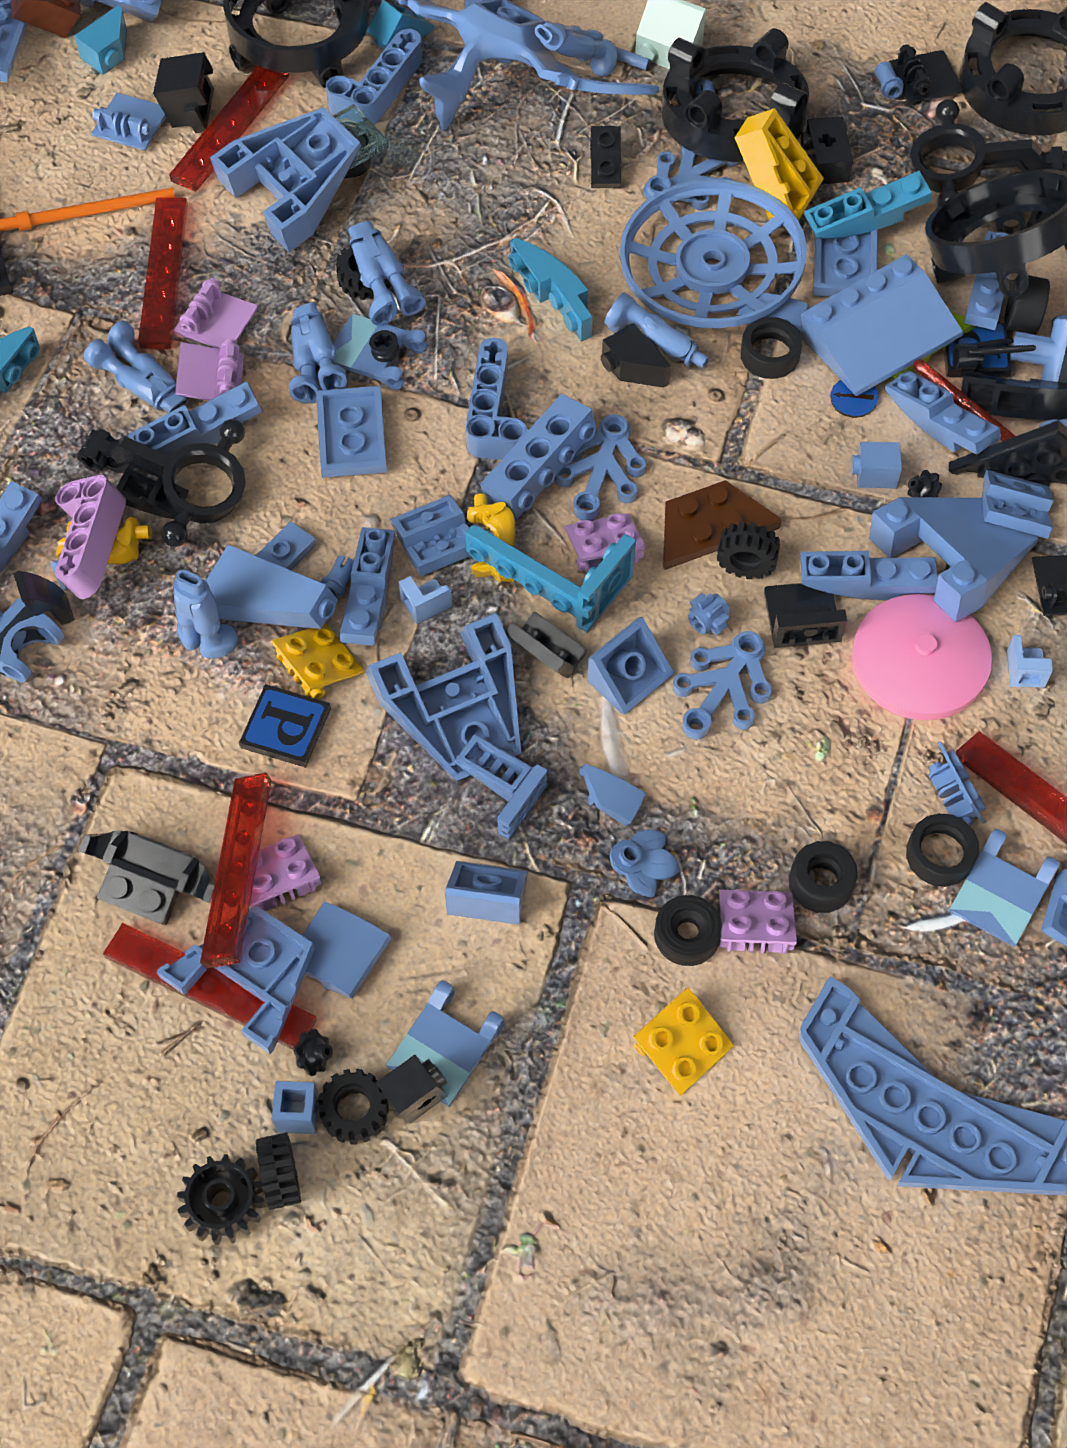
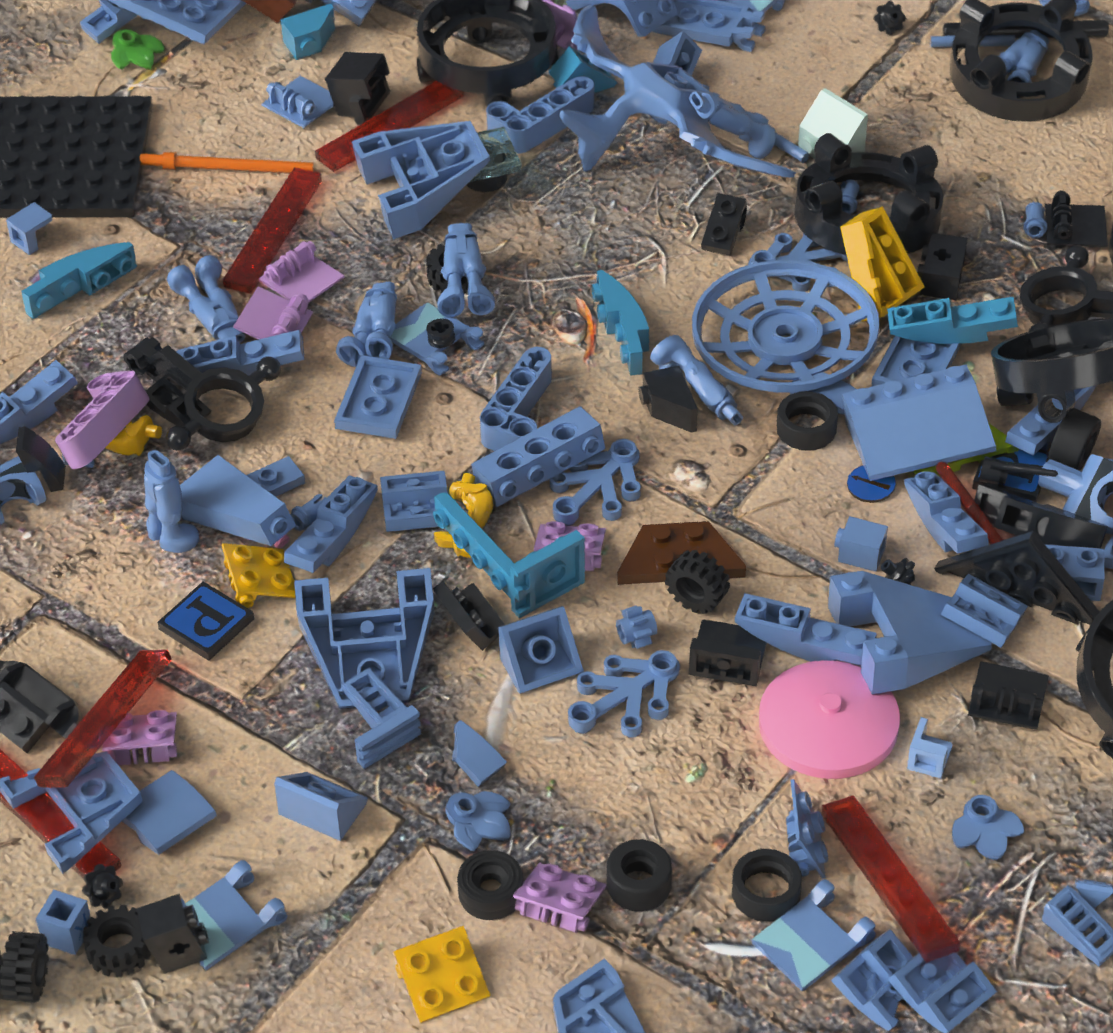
camera: 20 degrees right, 15 degrees down
light blue panel [399,576,452,624] -> none

